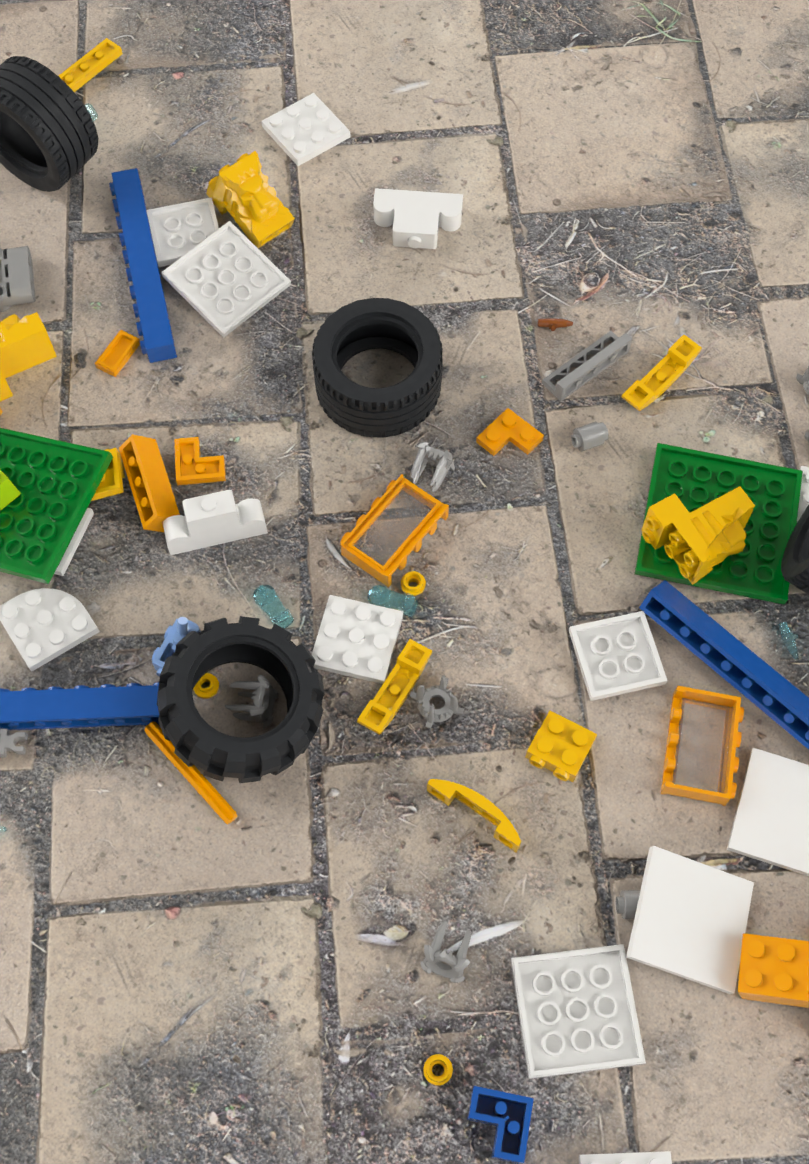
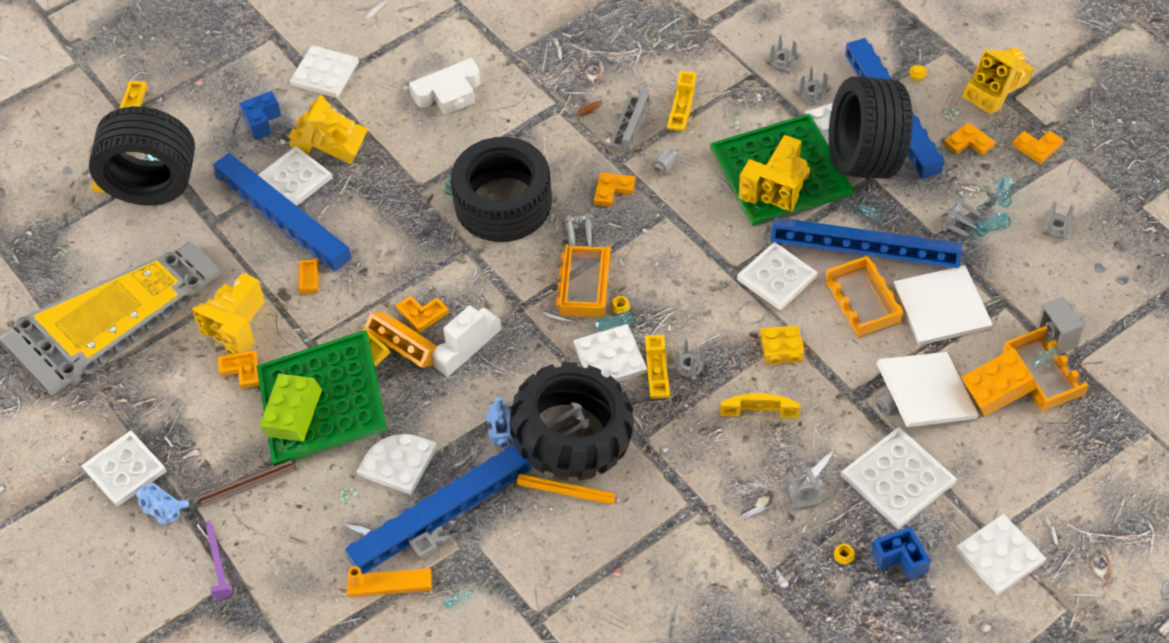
camera: 30 degrees left, 10 degrees down
white tile [162,221,291,338] -> none
clear light blue piece [253,585,294,629] -> none
none -> blue brick [239,91,281,140]

